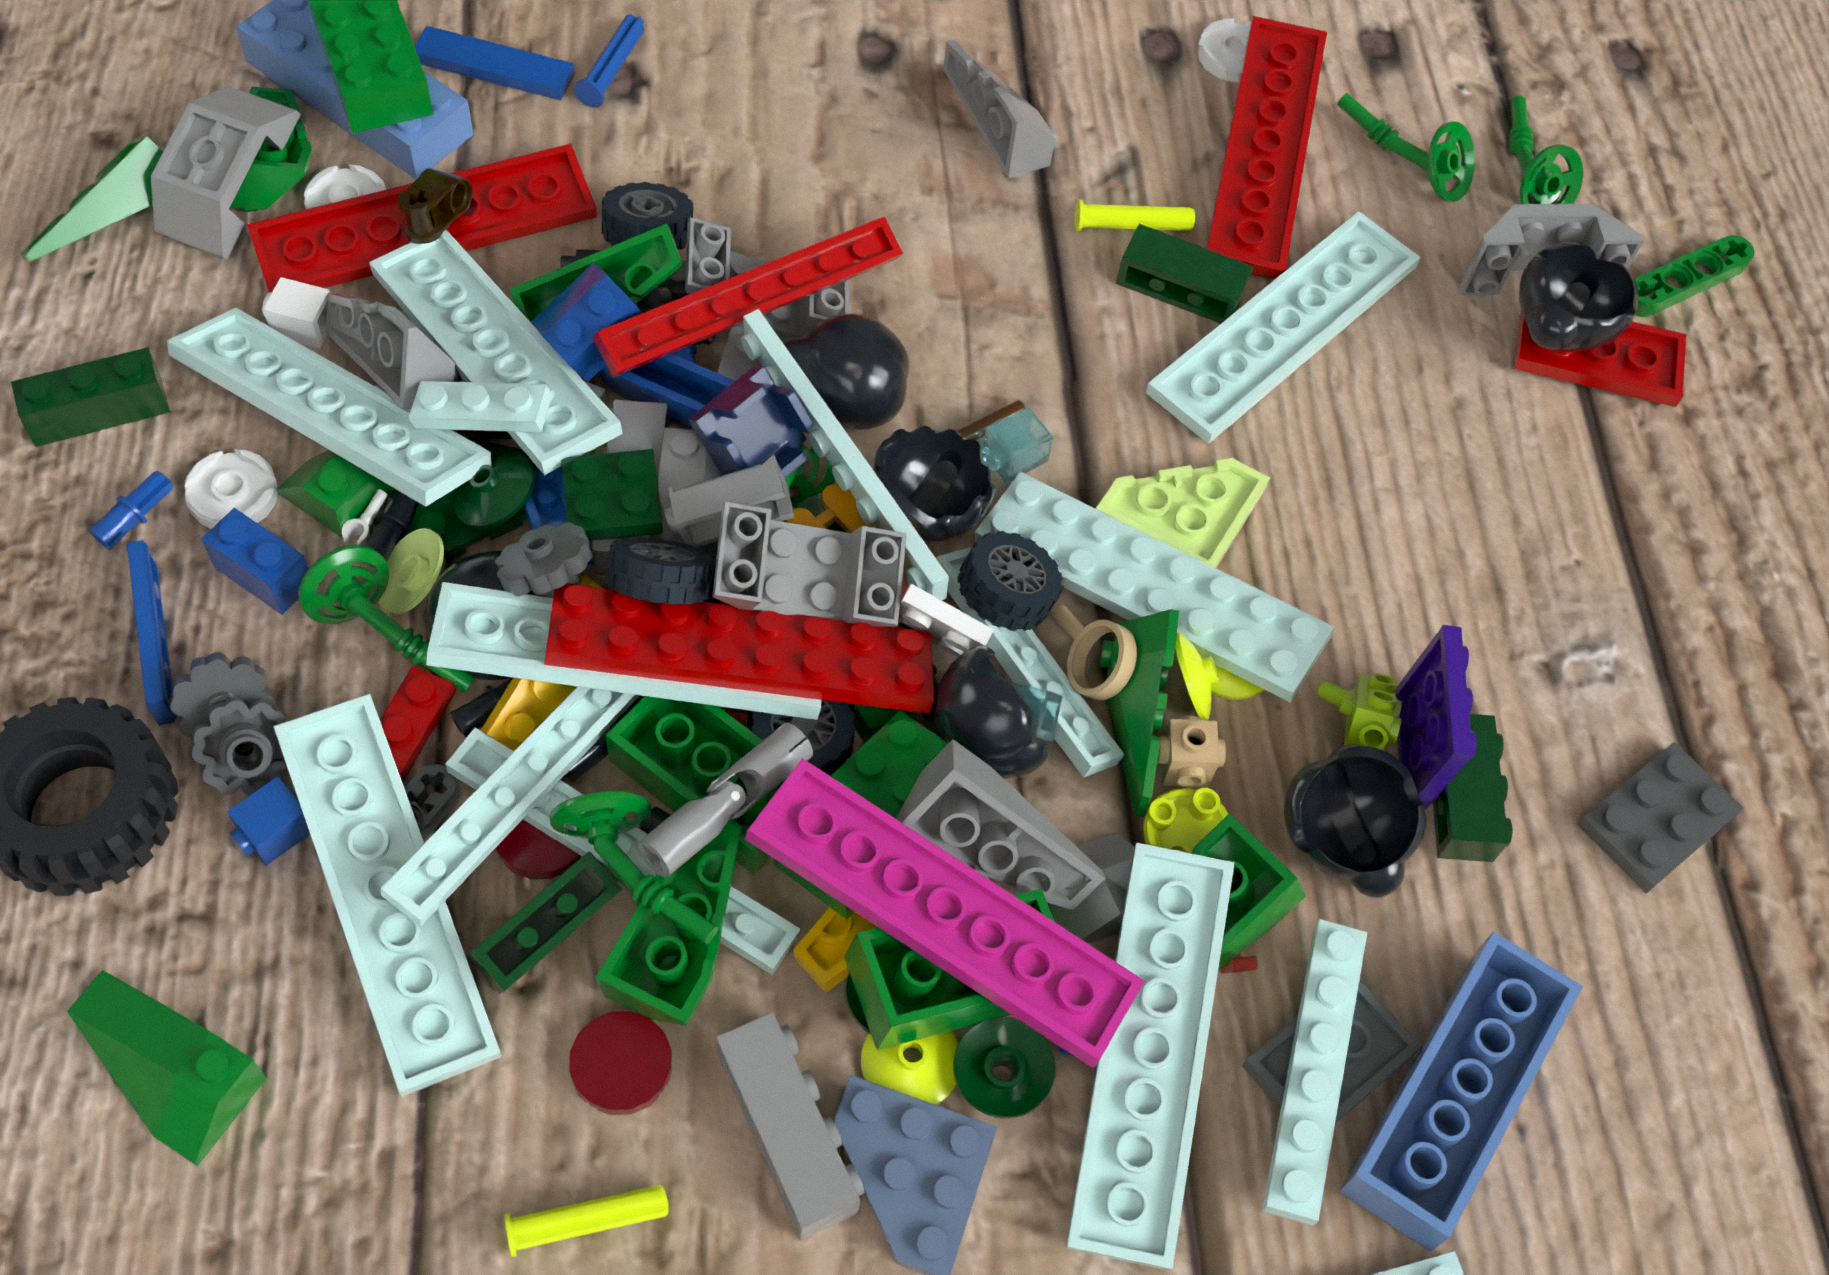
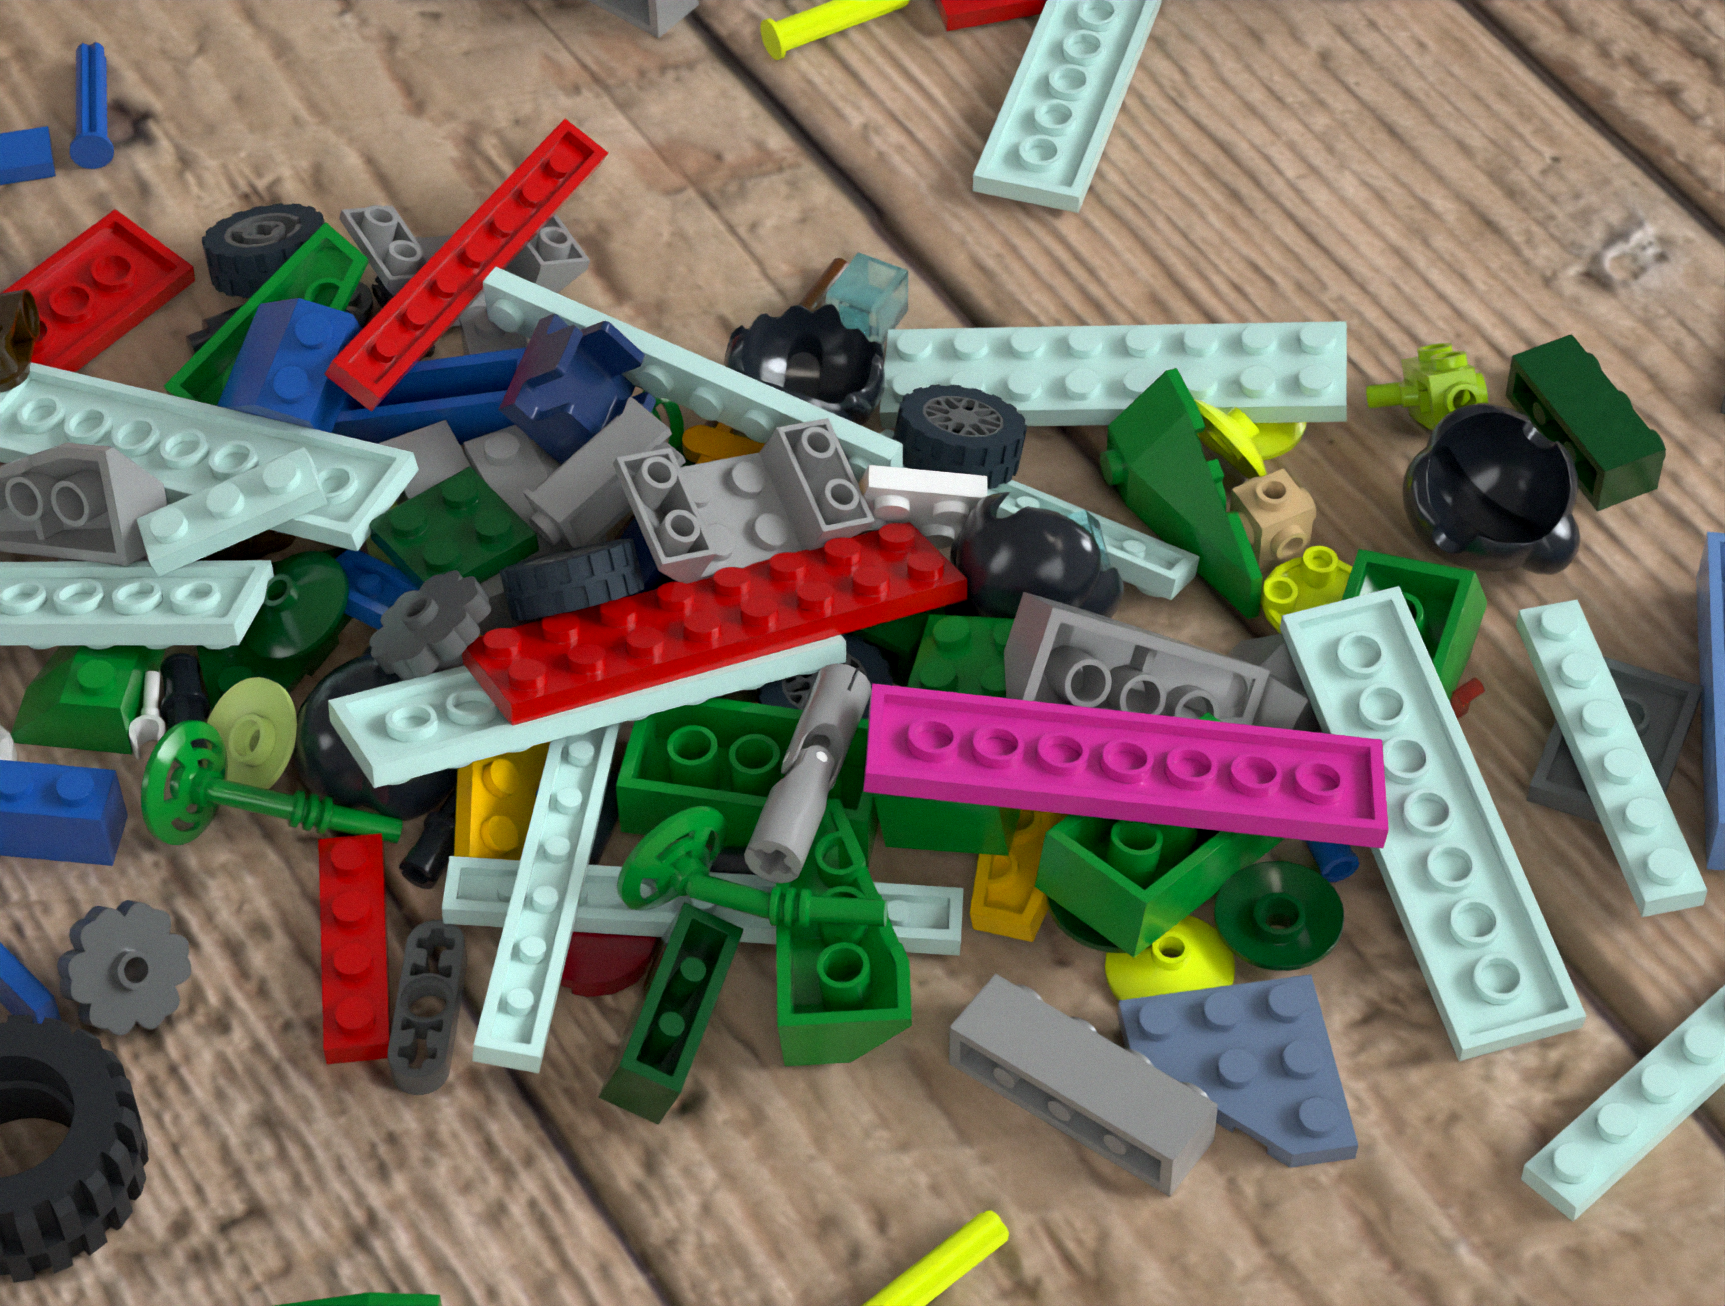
camera: 20 degrees left, 10 degrees down
dark grey plant [191,697,288,796] -> none
blue brick [227,777,310,866] -> none
light aqua plate [273,694,502,1097] -> none
dark red tile [569,1011,672,1115] -> none
black piece [783,313,910,430] -> none
tan piece [1052,605,1137,700] -> none
yellowish green plate [1096,458,1270,568] -> none
dark green brick [1116,224,1254,324] -> none
dark purple plate [1395,625,1477,810] -> none

